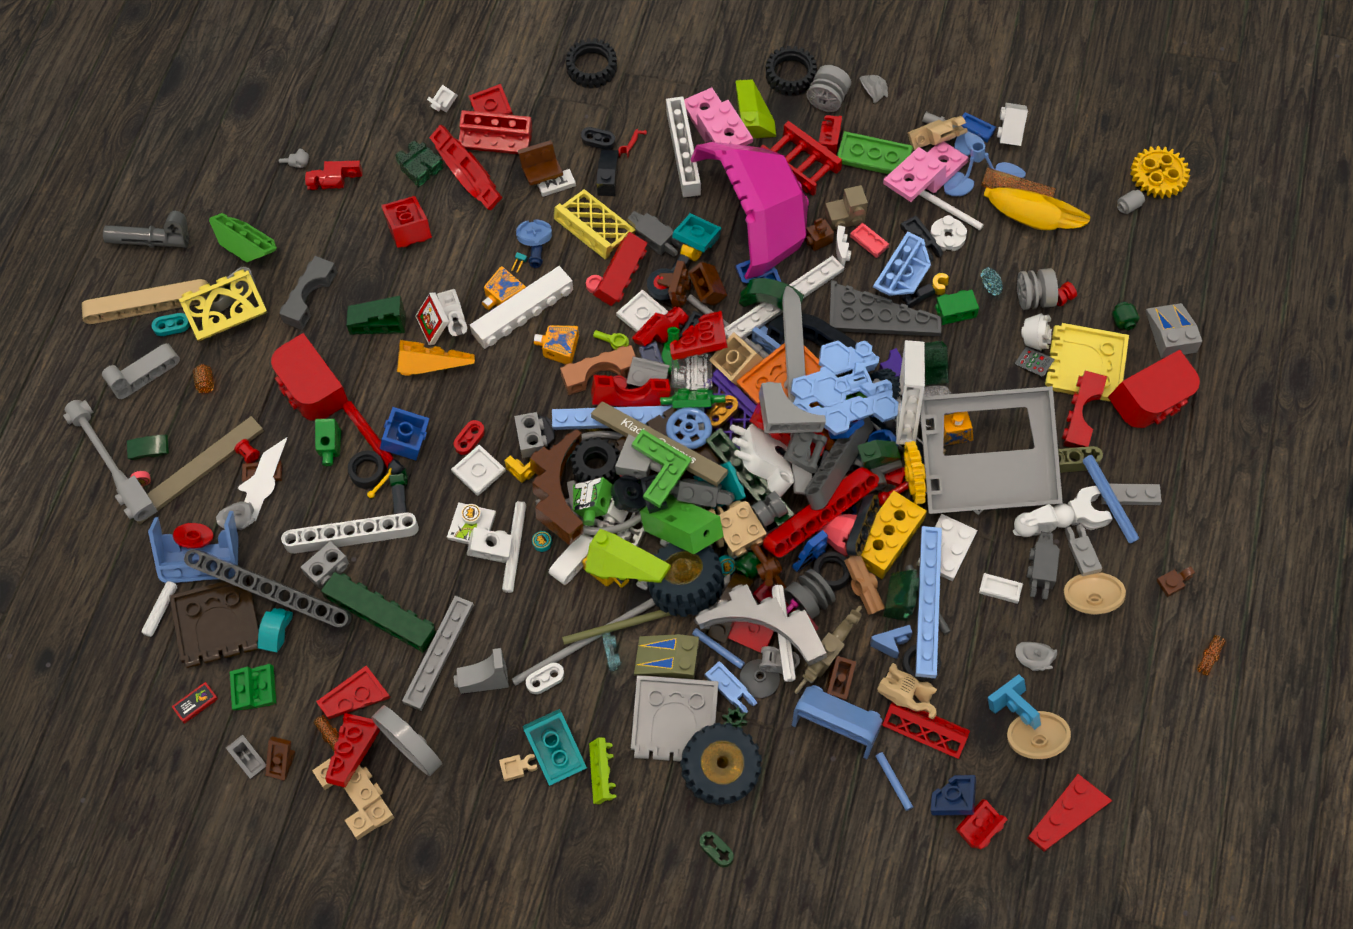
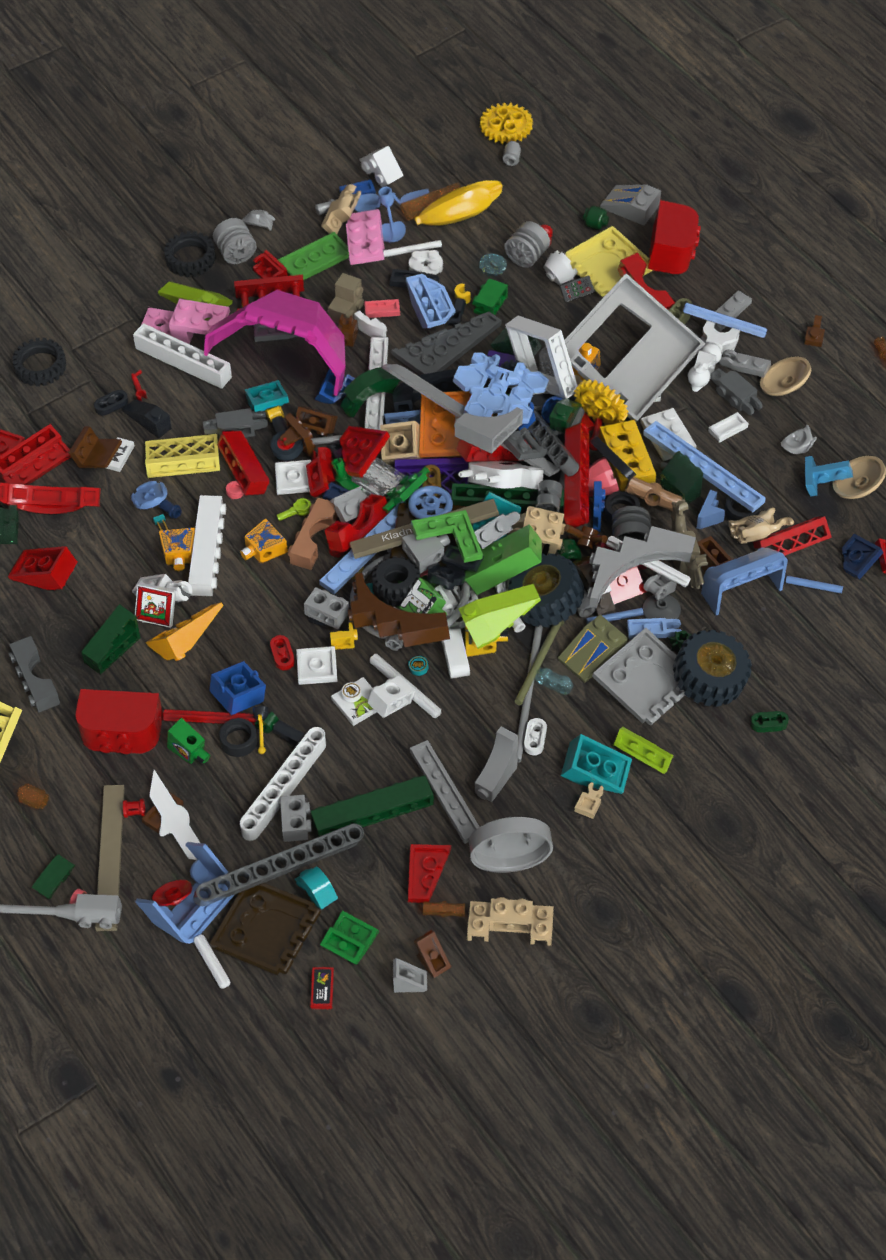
camera: 50 degrees left, 10 degrees down
light grey hat [216,502,255,530] -> none
red wing [325,713,380,788] -> none

